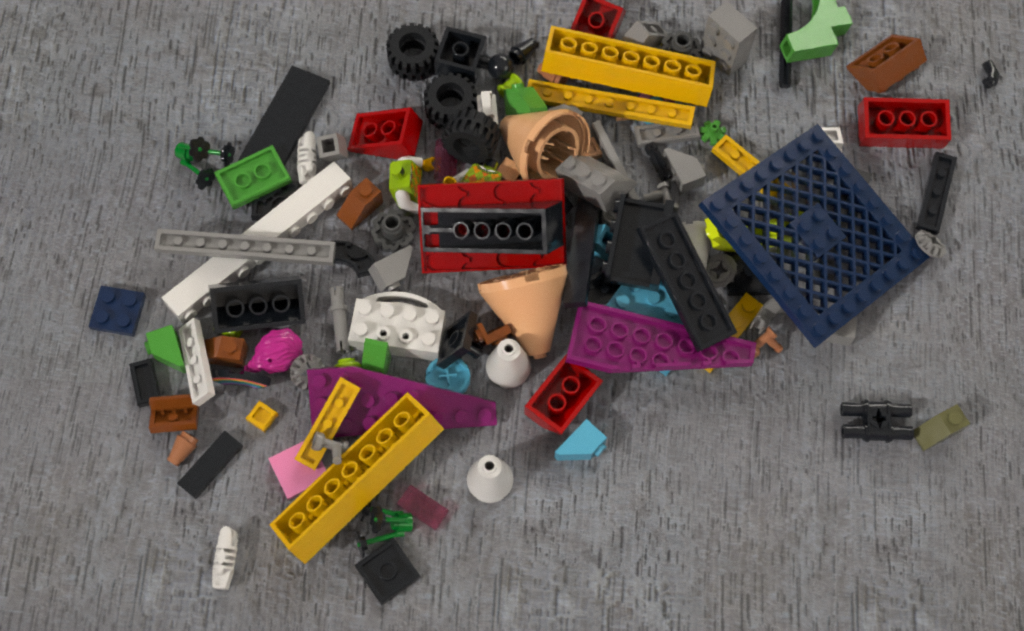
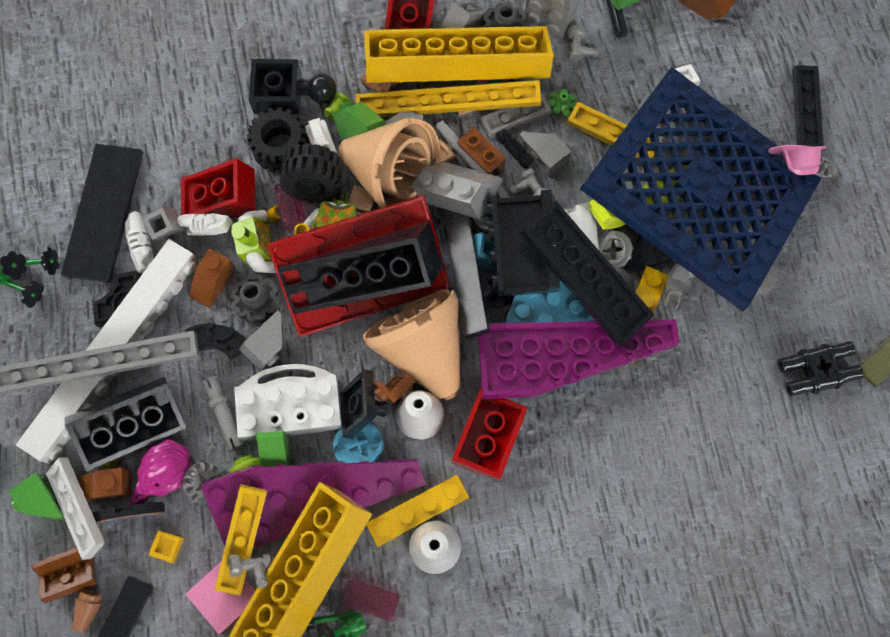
camera: 15 degrees left, 5 degrees up
black tile [129,358,161,408] -> none
bright green tile [214,145,292,210] -> none
black tyre [386,23,439,81] -> none
black cone [508,38,539,65] -> none
medium azure slope [554,419,607,461] -> none
nougat piece [754,326,783,358] -> none
red brick [858,97,951,149] -> none
none -> white hinge [177,213,233,235]
none -> yellow plate [366,475,469,547]
none -> dark orange bracket [457,127,506,176]
none -> light grey piece [568,25,599,61]
none -> bright pink piece [769,145,827,175]

